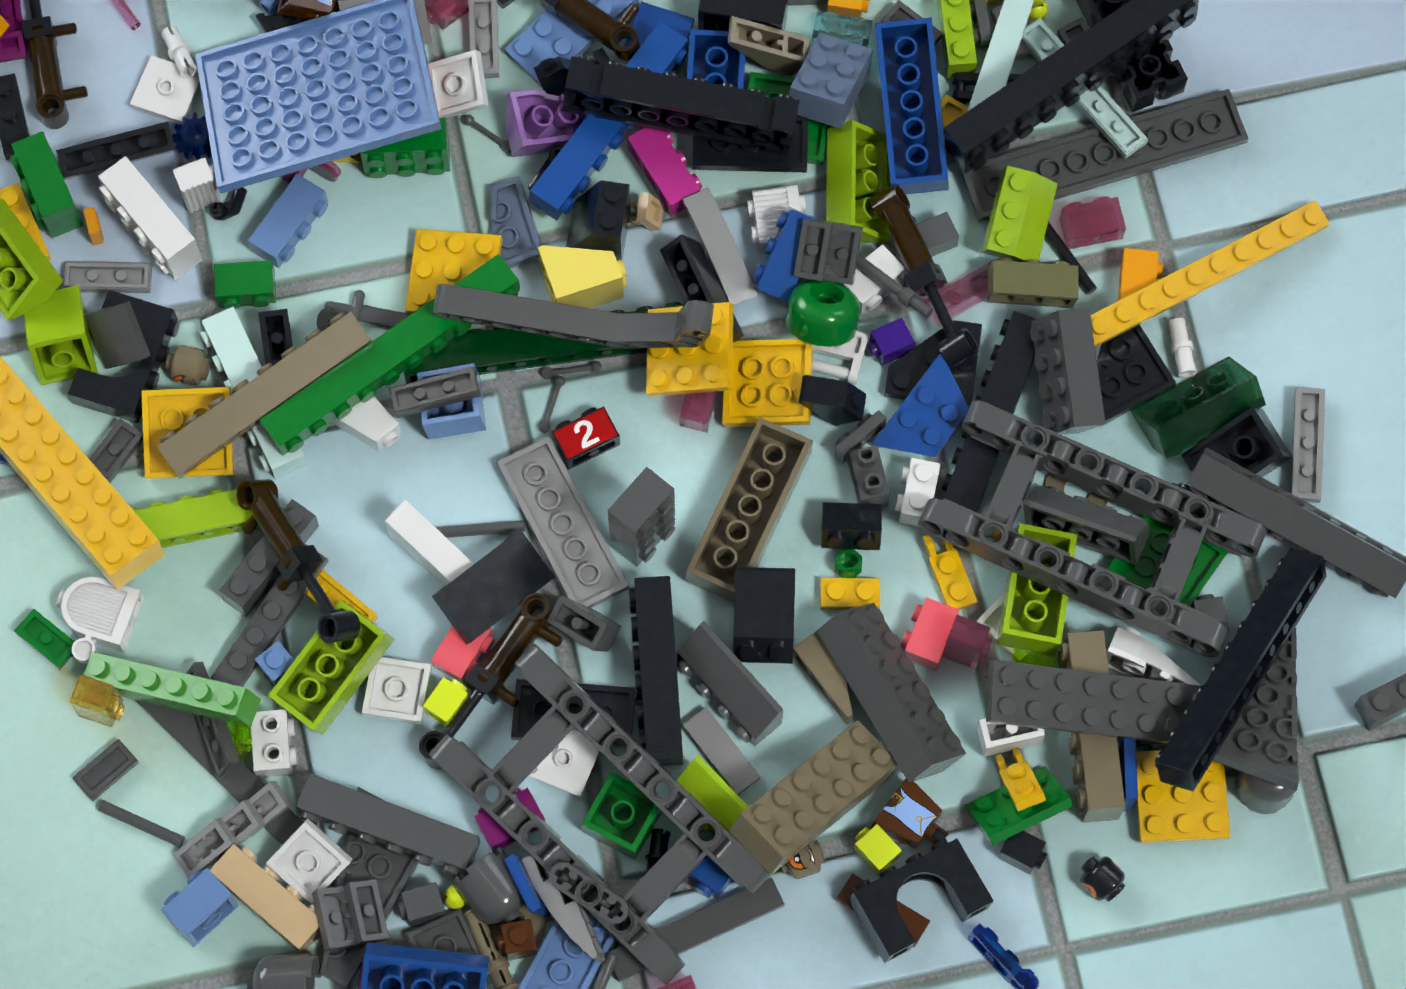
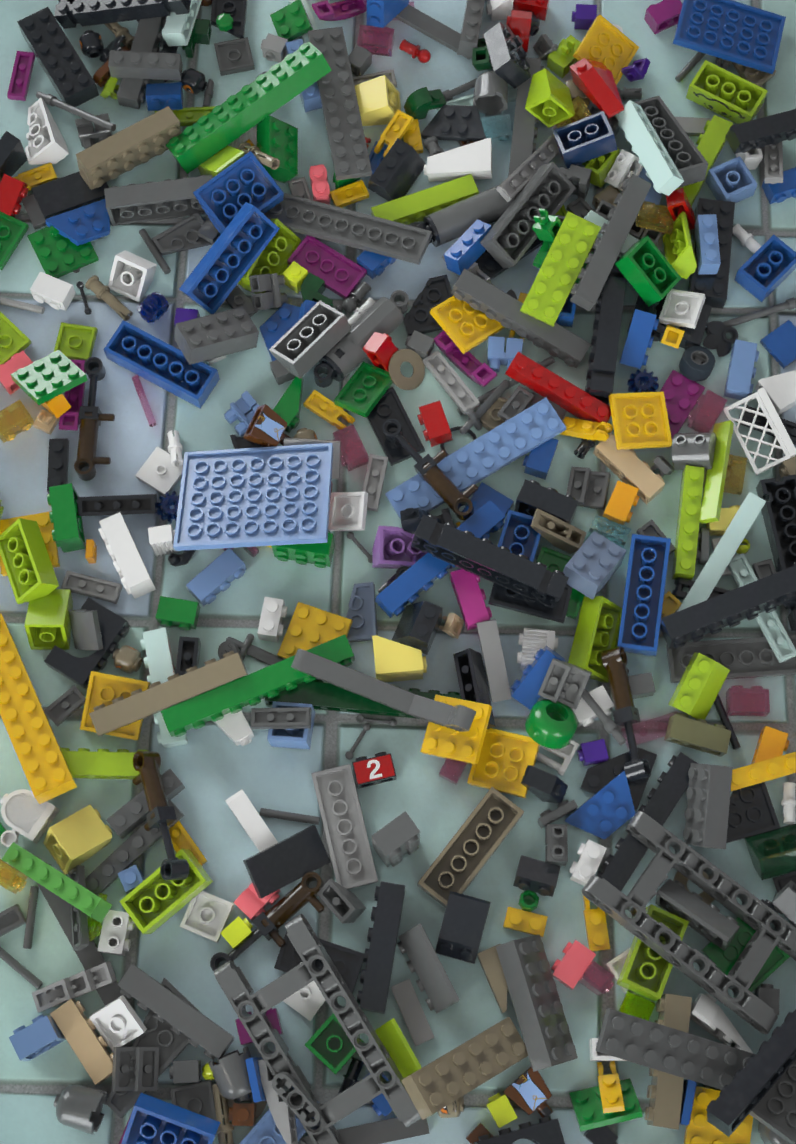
camera: 15 degrees right, 0 degrees up
none -> dark grey bar [23,886,39,949]
none -> light yellow slope [43,804,113,875]
none -> white brick [257,597,288,643]

